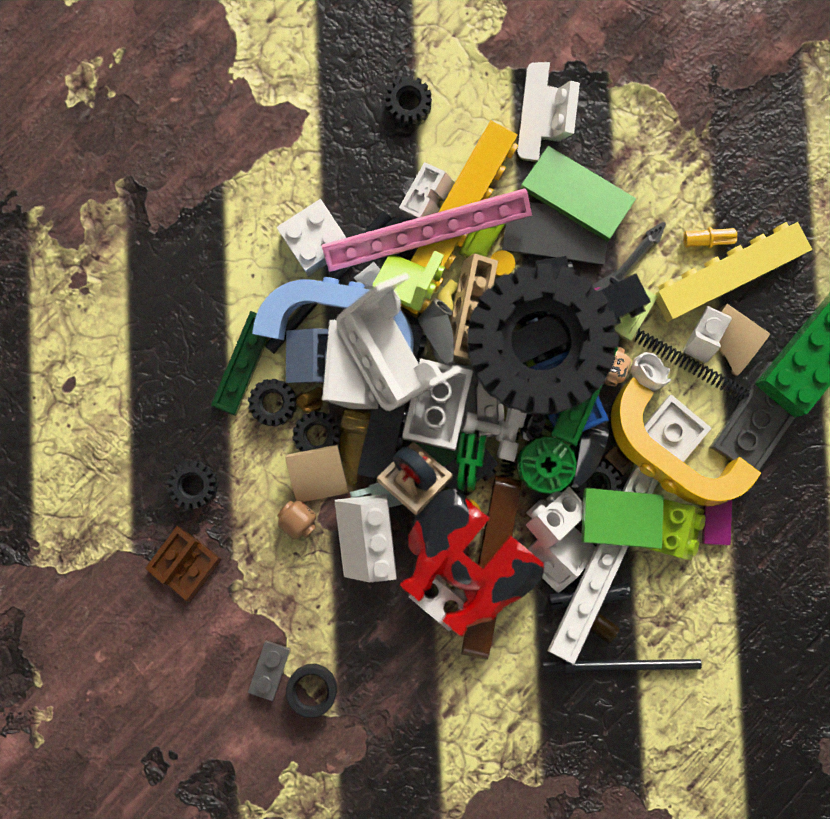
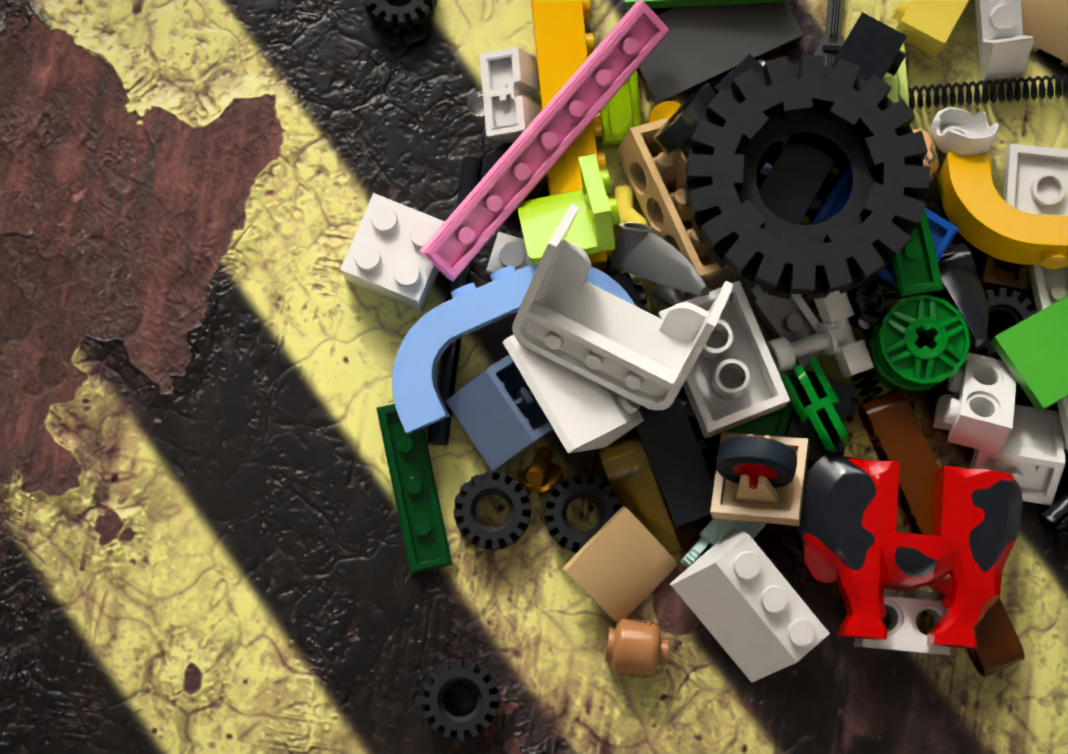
camera: 35 degrees left, 5 degrees down
none -> black beam [653,83,717,155]

